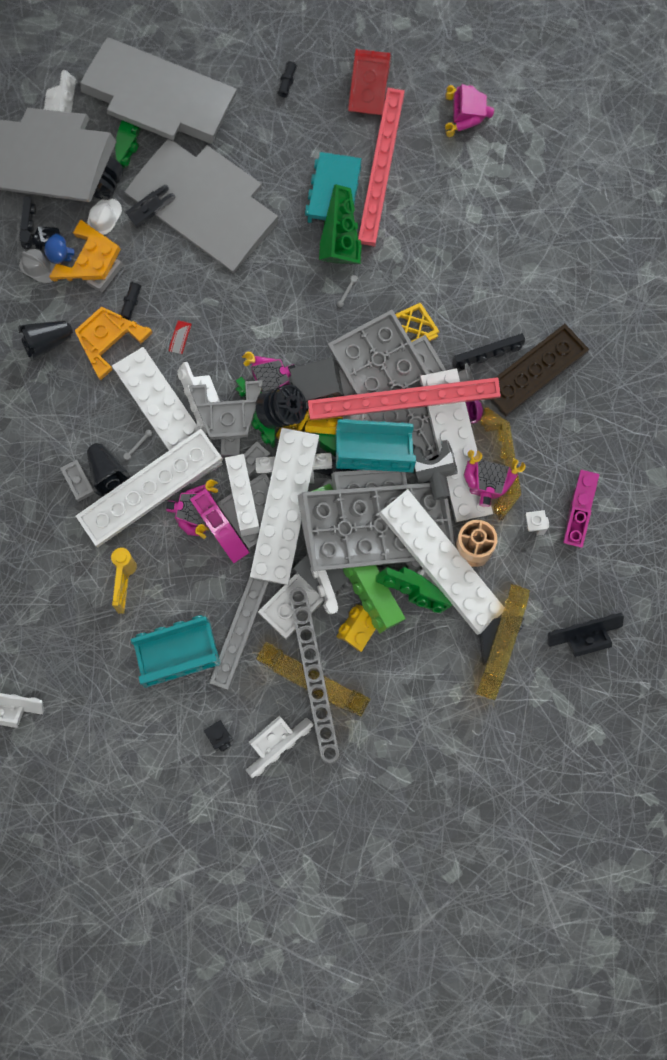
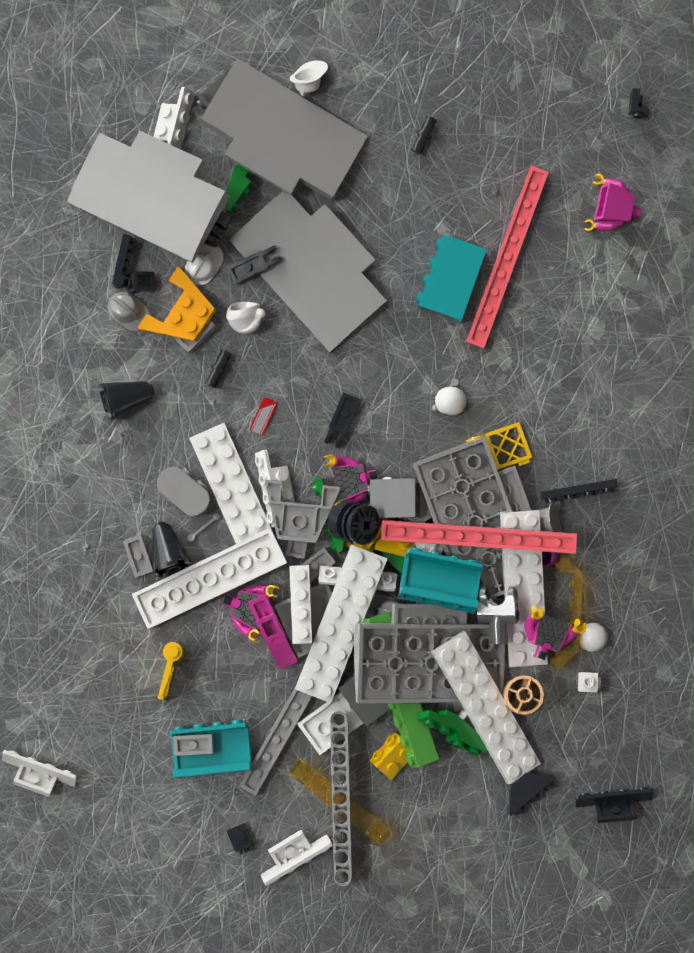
camera: 10 degrees right, 10 degrees up
blue piece [44,234,75,264] -> none
light orange wing [75,307,153,380] -> none
white hinge [311,569,339,615] -> none
green wedge [319,184,362,264] -> none
red bracket [348,49,391,115] -> none
clear yellow slope [476,584,530,701] -> none
dark brown plate [490,324,590,417] -> none
dark pink slope [563,470,600,548] -> none
none -> light grey brick [157,467,210,517]
none -> light grey plate [173,734,214,756]
none -> white piece [226,302,265,334]
none -> white piece [290,61,328,96]
none -> black hinge [324,392,361,449]
none -> white hair [435,387,466,415]
none -> white hair [578,623,608,652]
none -> black bracket [628,88,649,119]

